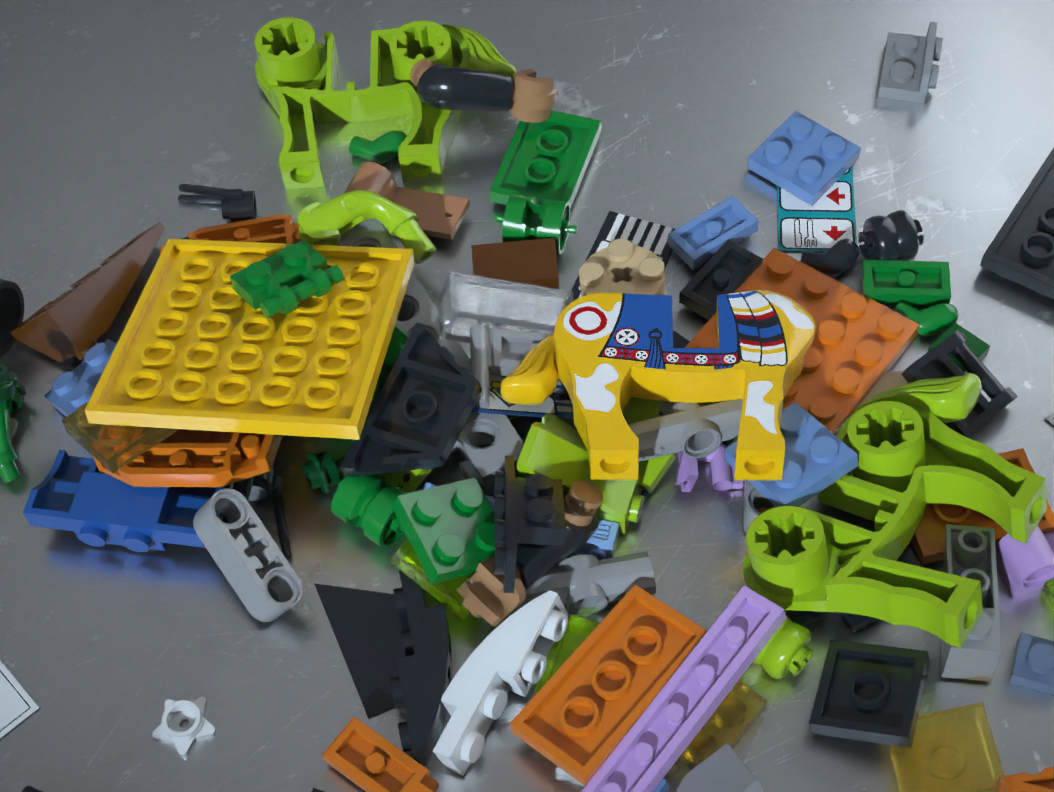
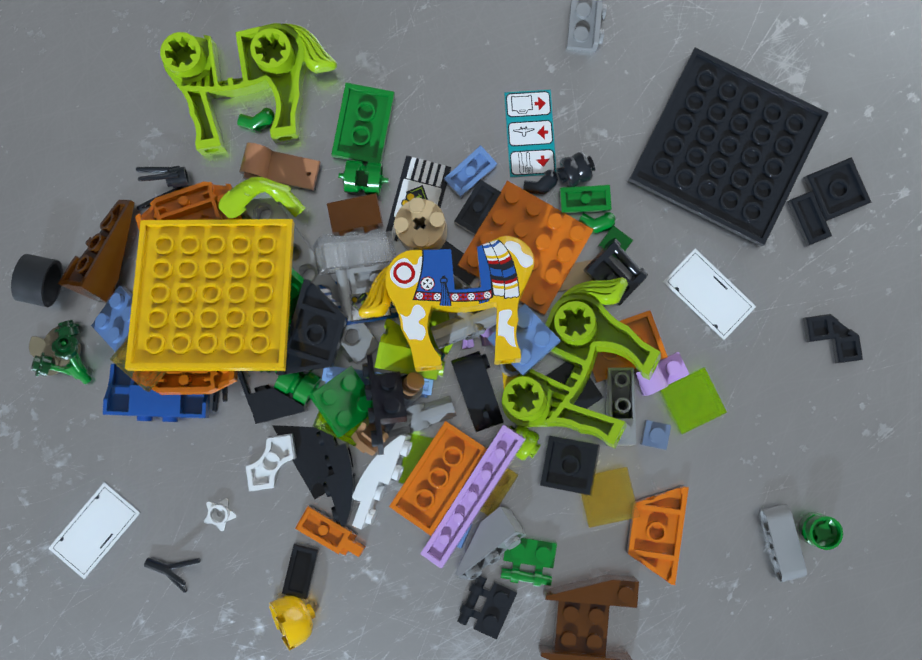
camera: 15 degrees left, 30 degrees up
light grey beam [193,489,303,622] -> none
green plate [230,240,344,318] -> none
black piece [410,59,558,123] -> none
medium blue plate [747,111,861,206] -> none
none -> white tile [246,433,297,491]
none -> black slope [248,384,308,424]
none -> black door [451,351,504,432]

